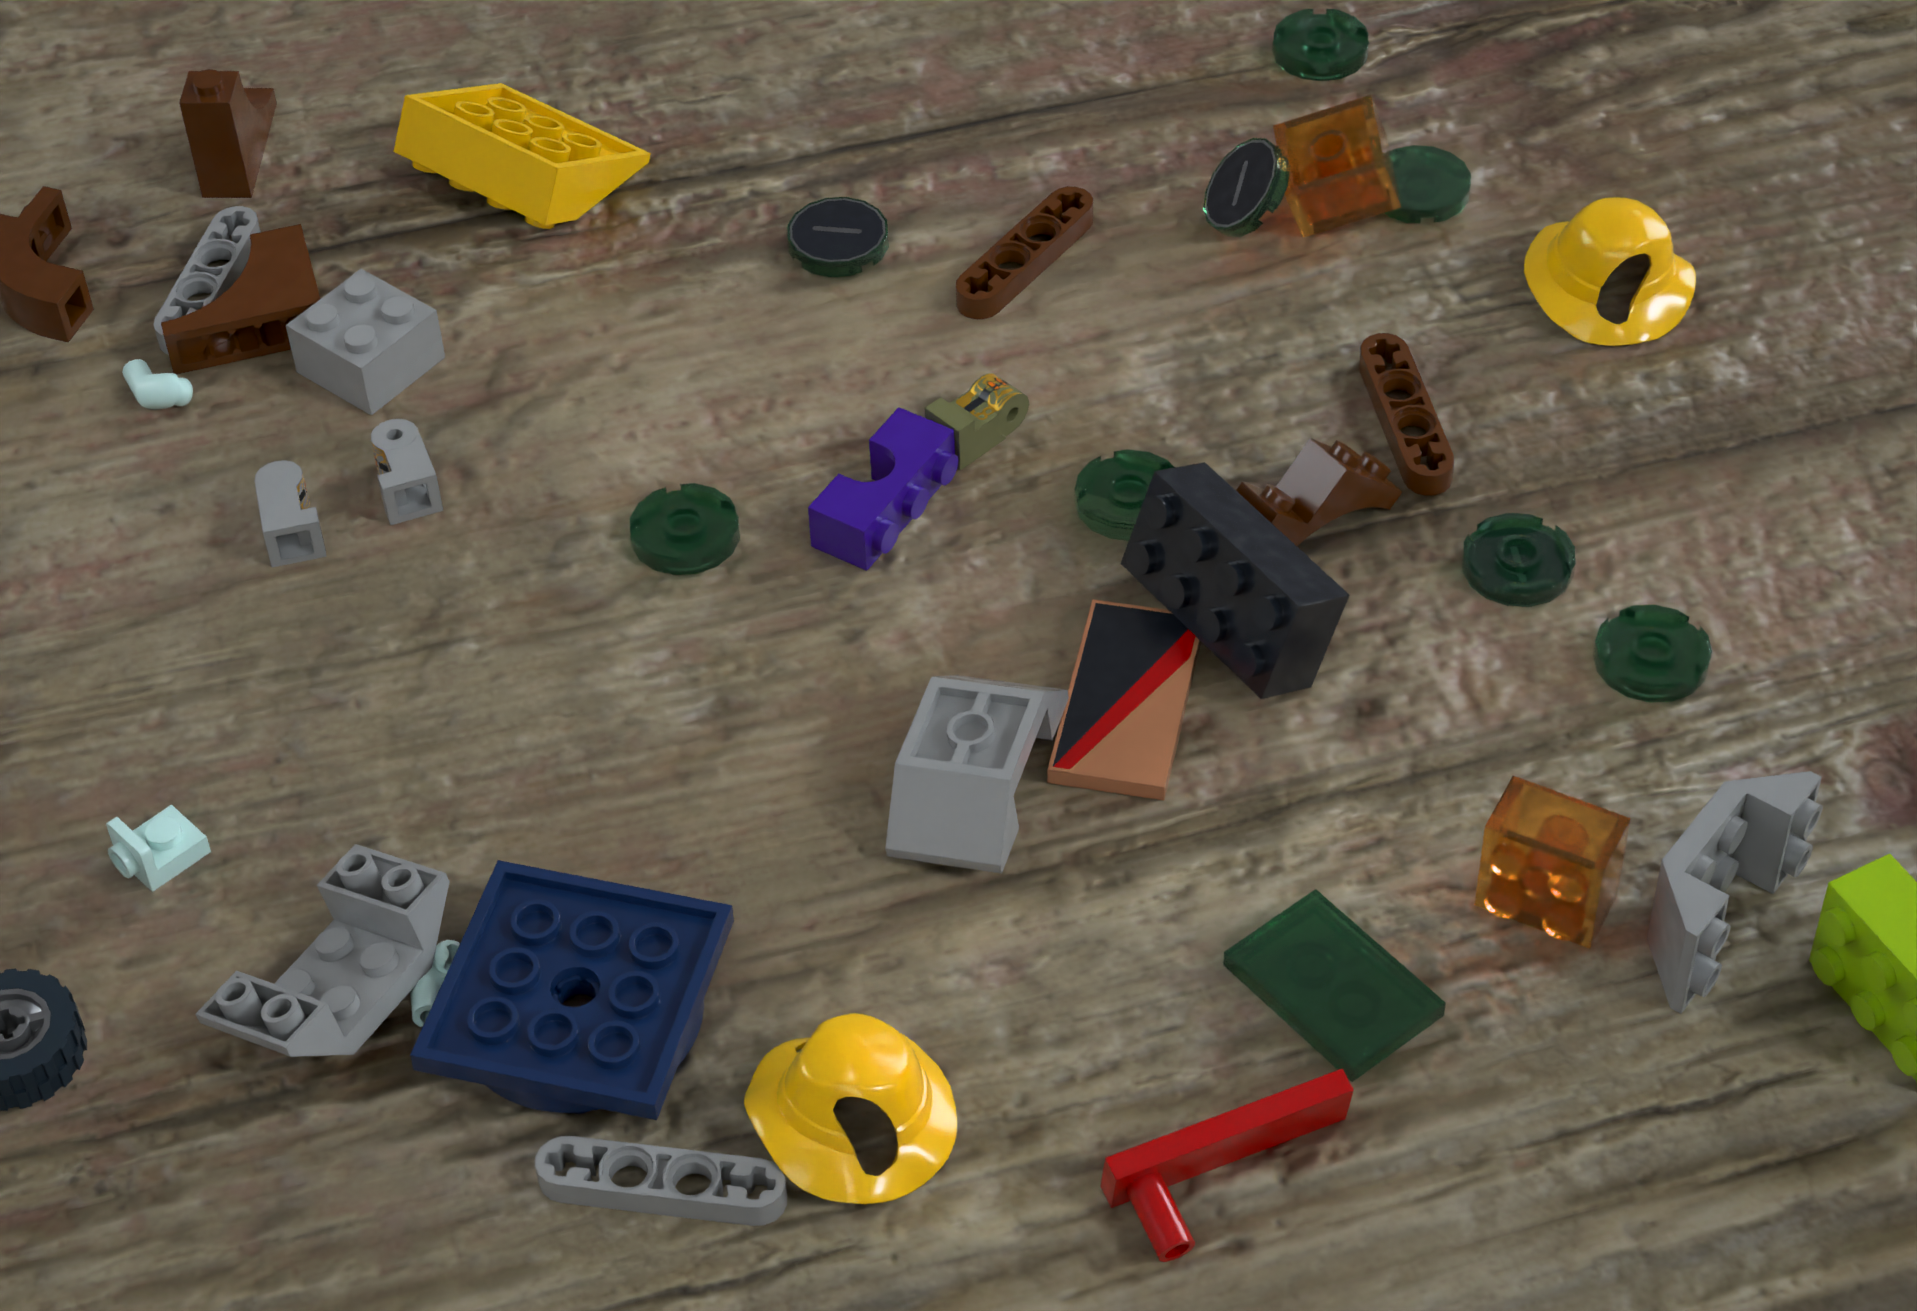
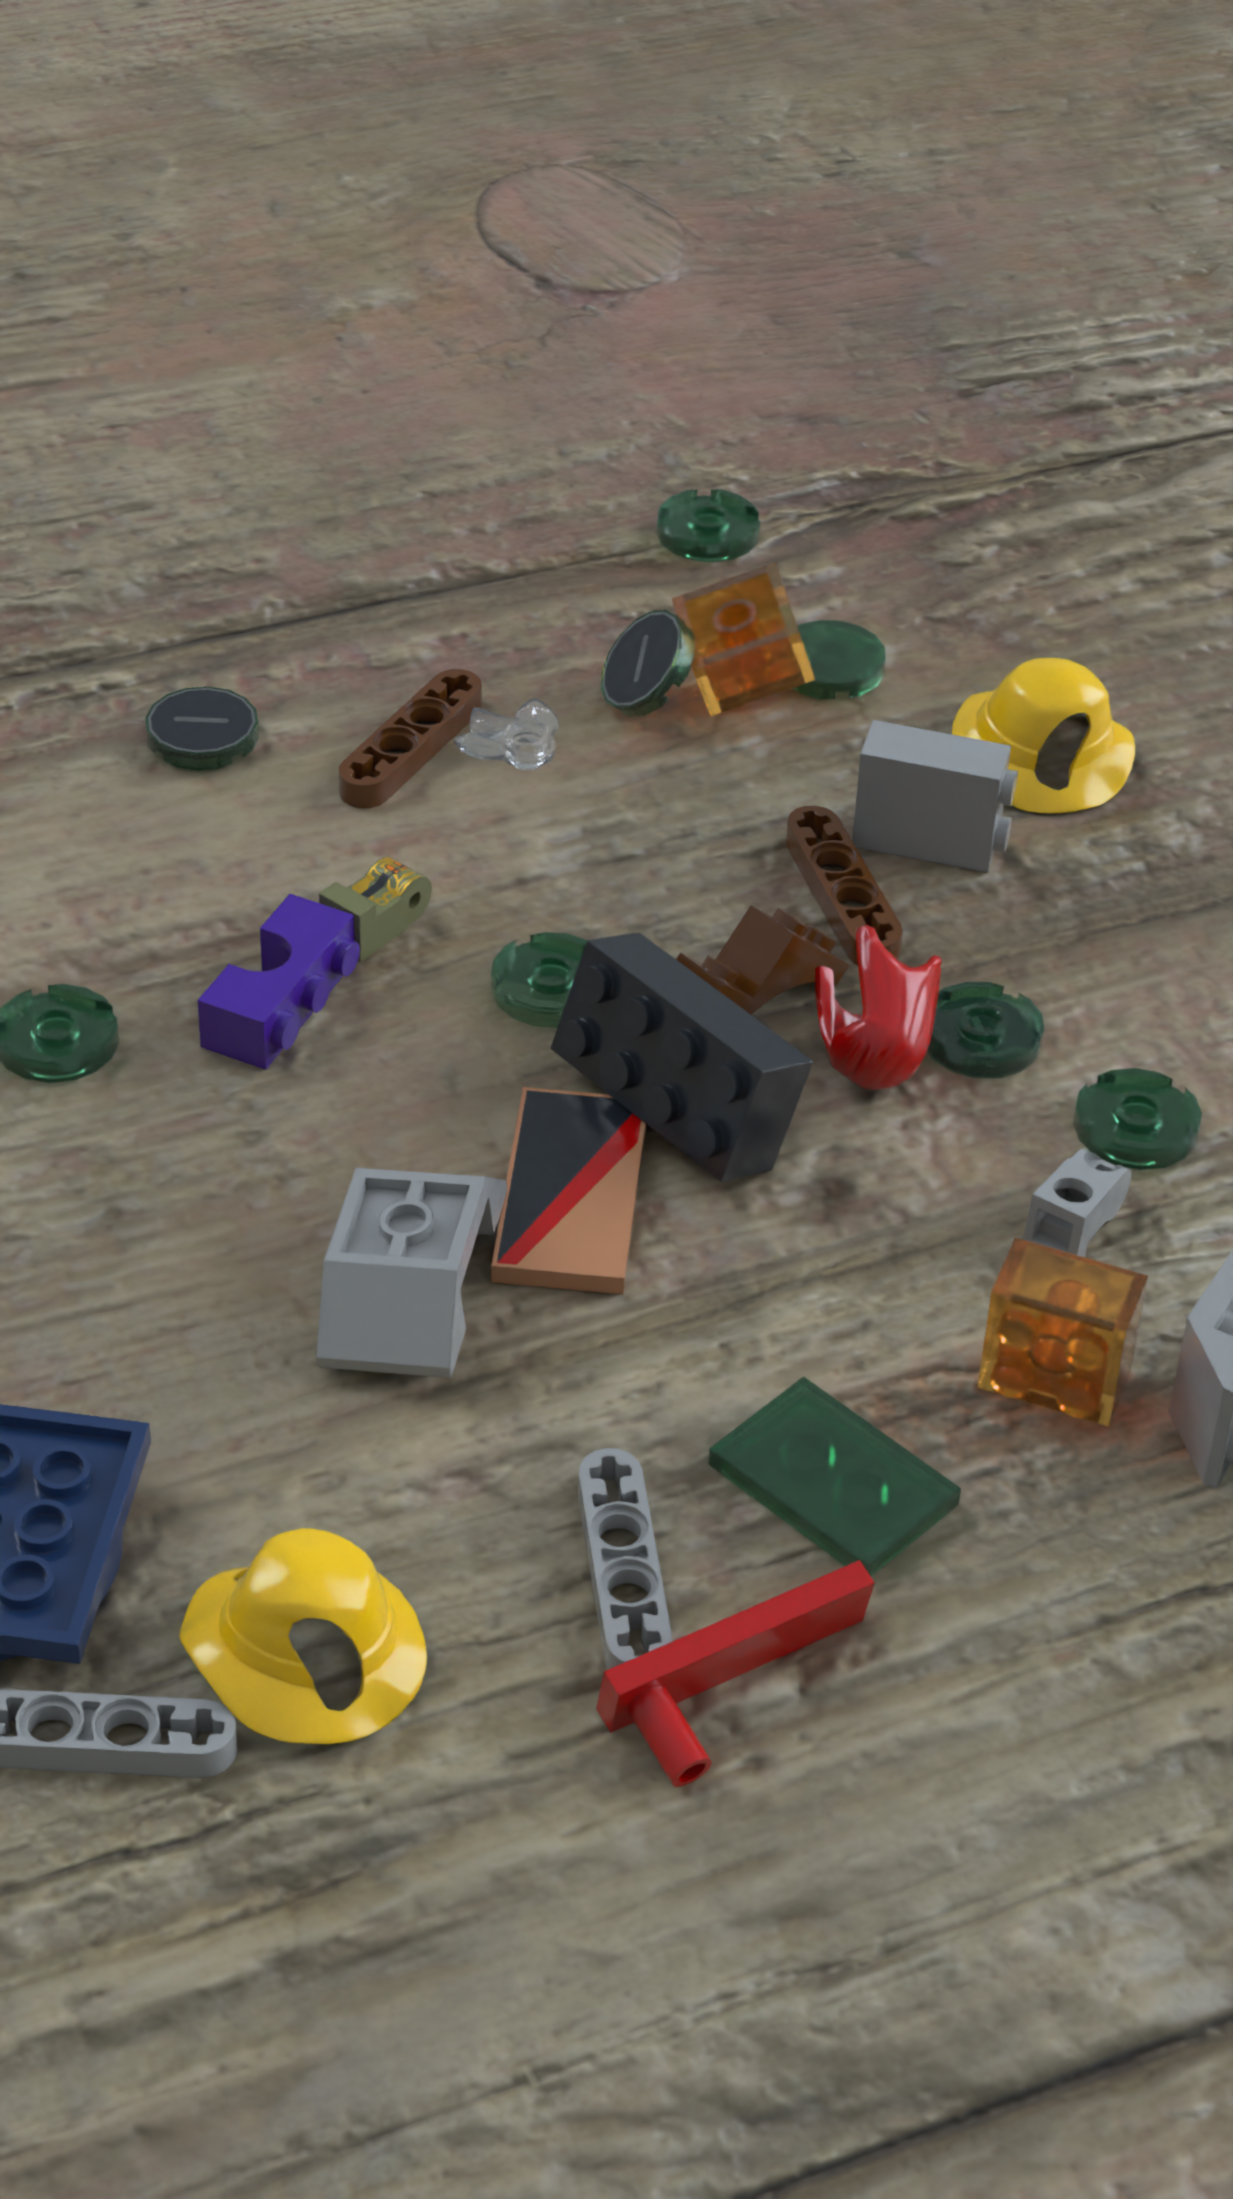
camera: 10 degrees left, 5 degrees down
none -> clear plate [454,698,559,770]
none -> light grey beam [578,1448,672,1670]
none -> red hair [815,925,942,1090]
none -> light grey brick [852,720,1018,873]
none -> light grey leg [1022,1149,1132,1270]

